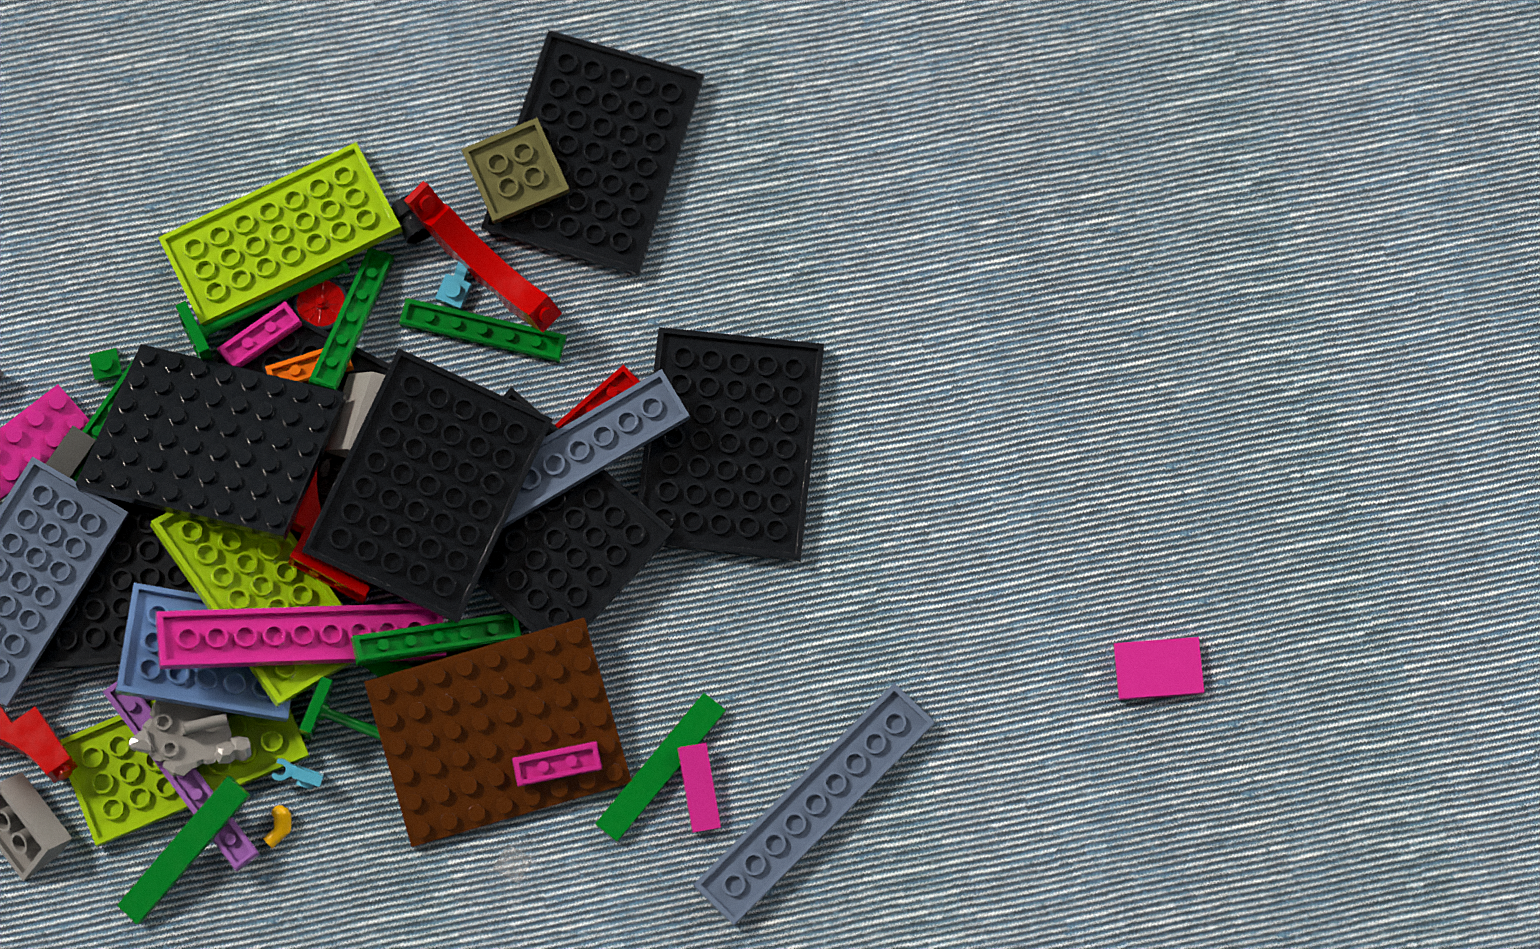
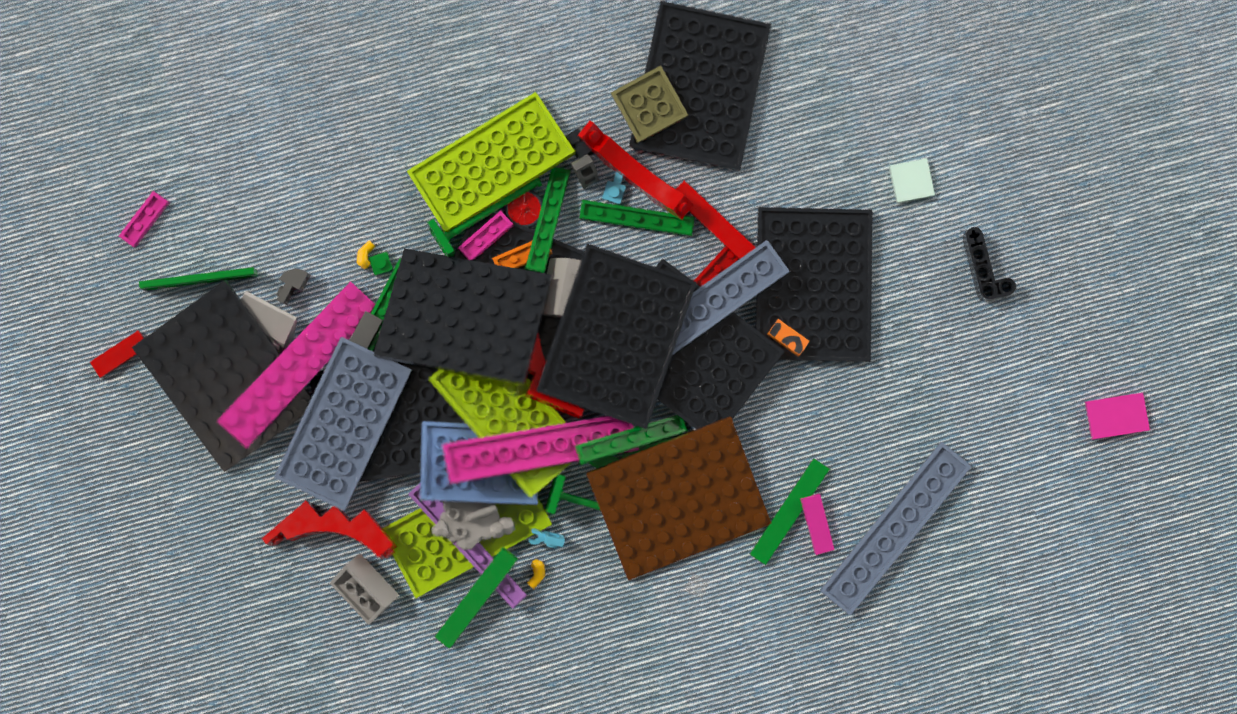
camera: 10 degrees left, 10 degrees up
dark pink tile [512,741,602,786] -> none
none -> yellow arm [357,240,375,269]
none -> dark grey brick [570,154,600,189]
none -> red tile [676,180,756,259]
none -> orange slope [767,319,809,357]
none -> light aqua tile [889,158,935,203]
none -> black beam [962,227,1016,301]

